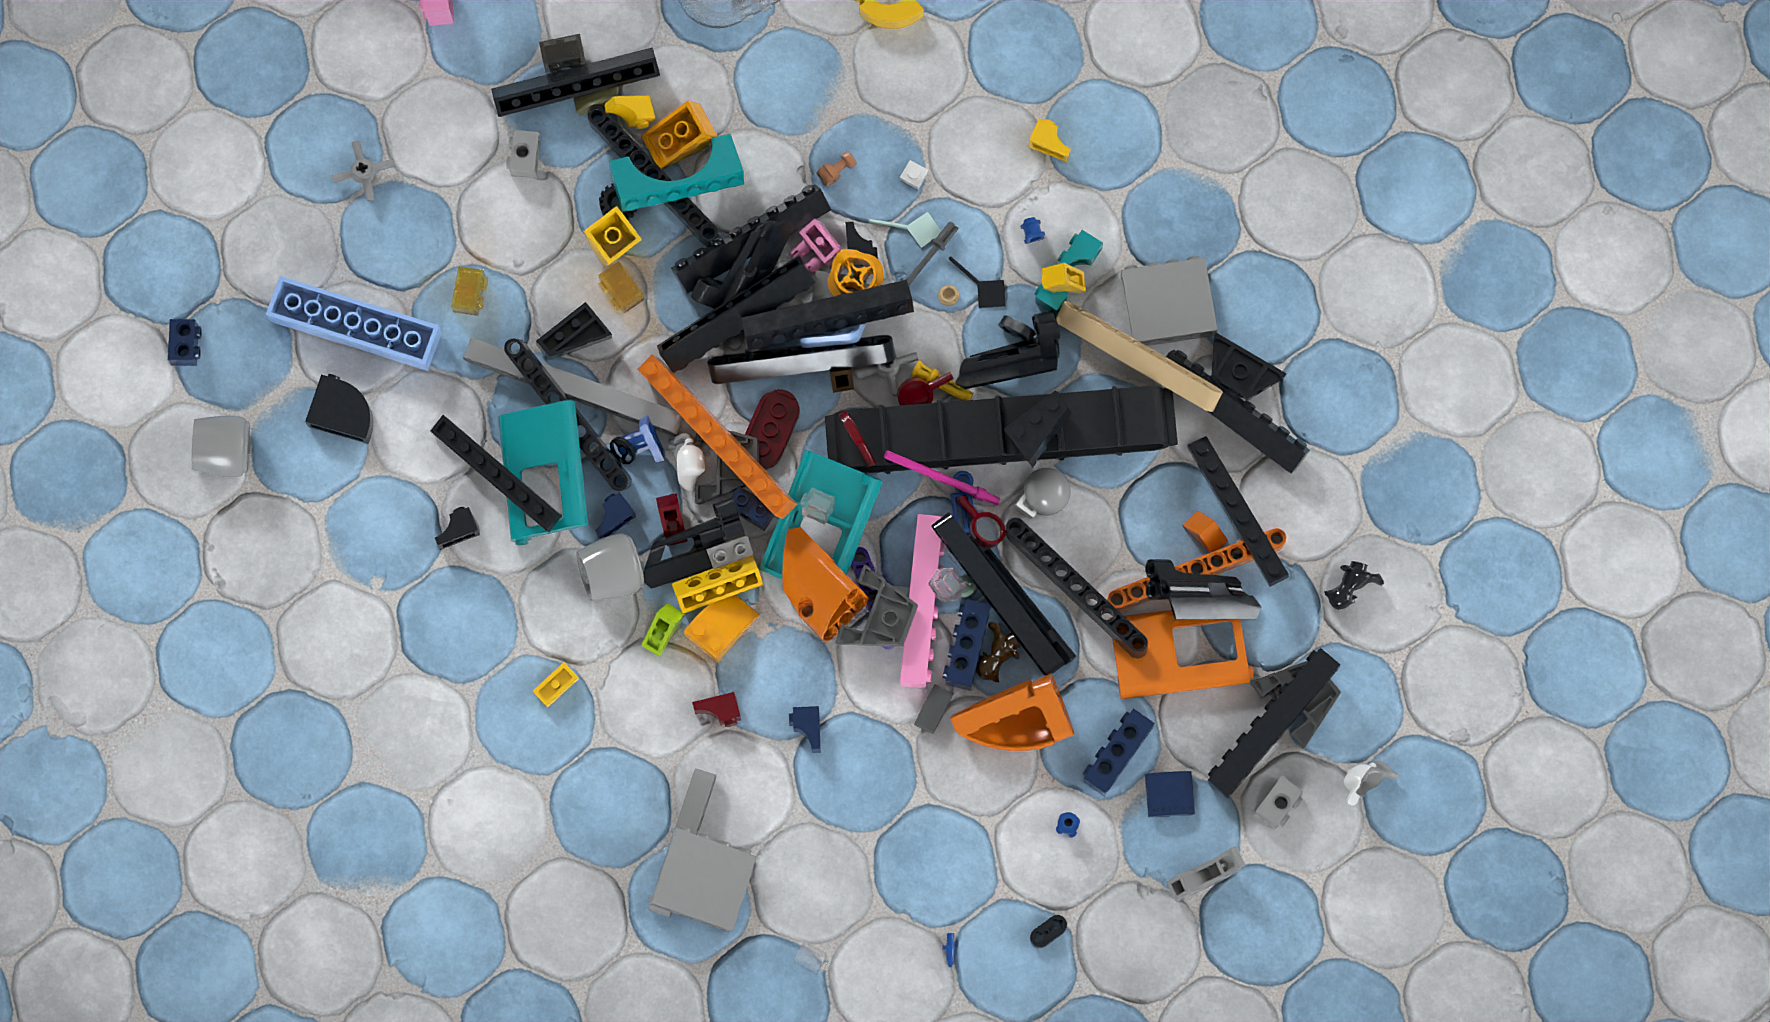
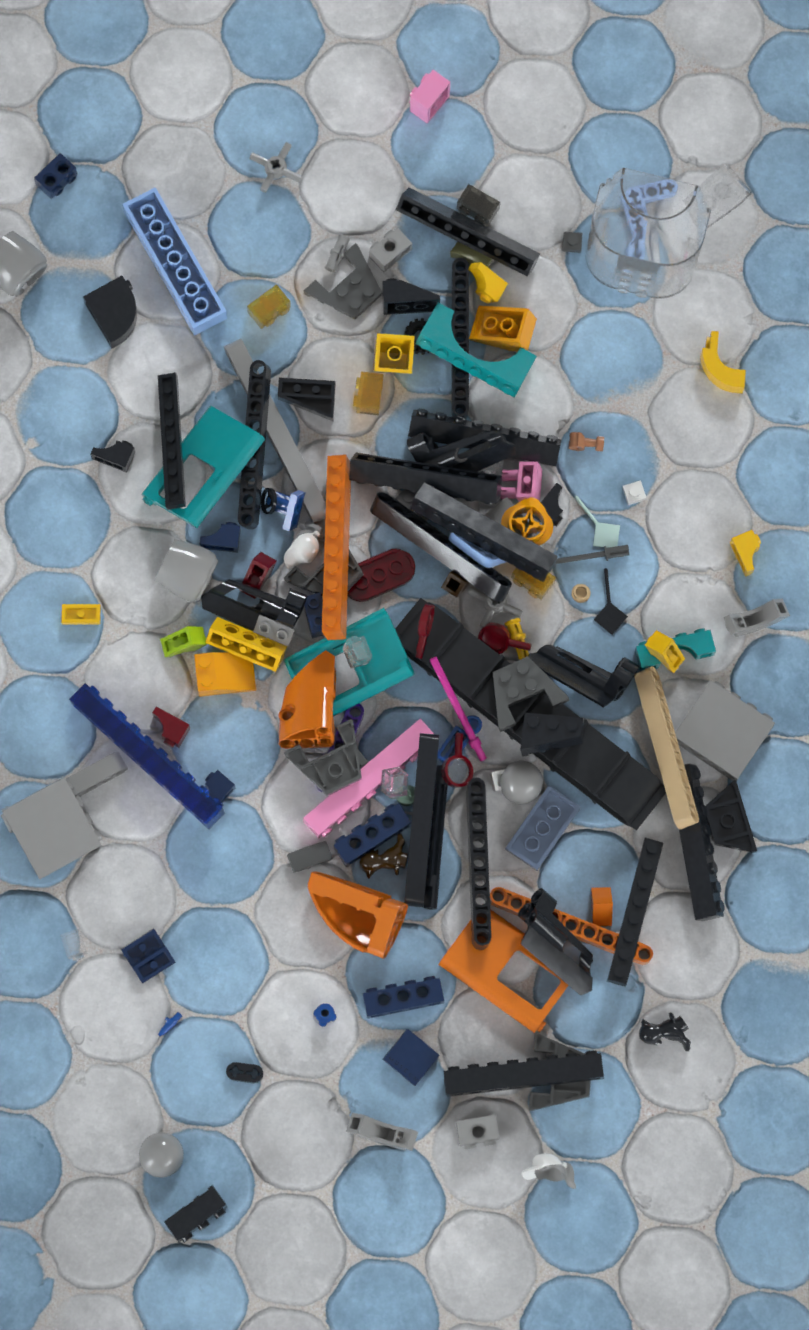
camera: 35 degrees right, 0 degrees up
black beam [998,315,1036,343] -> none
blue brick [1020,217,1045,244] -> none
none -> clear blue brick [69,683,225,830]
none -> dark blue slope [121,928,176,984]
none -> dark grey wing [303,243,382,319]
none -> light grey pin [325,234,350,273]
none -> black slope [382,278,440,315]
none -> dark grey wing [493,656,569,732]
none -> sand blue plate [505,786,581,871]
none -> clear yellow brick [511,568,556,600]
none -> dark grey plate [562,232,582,253]
none -> light grey arch [723,599,790,637]

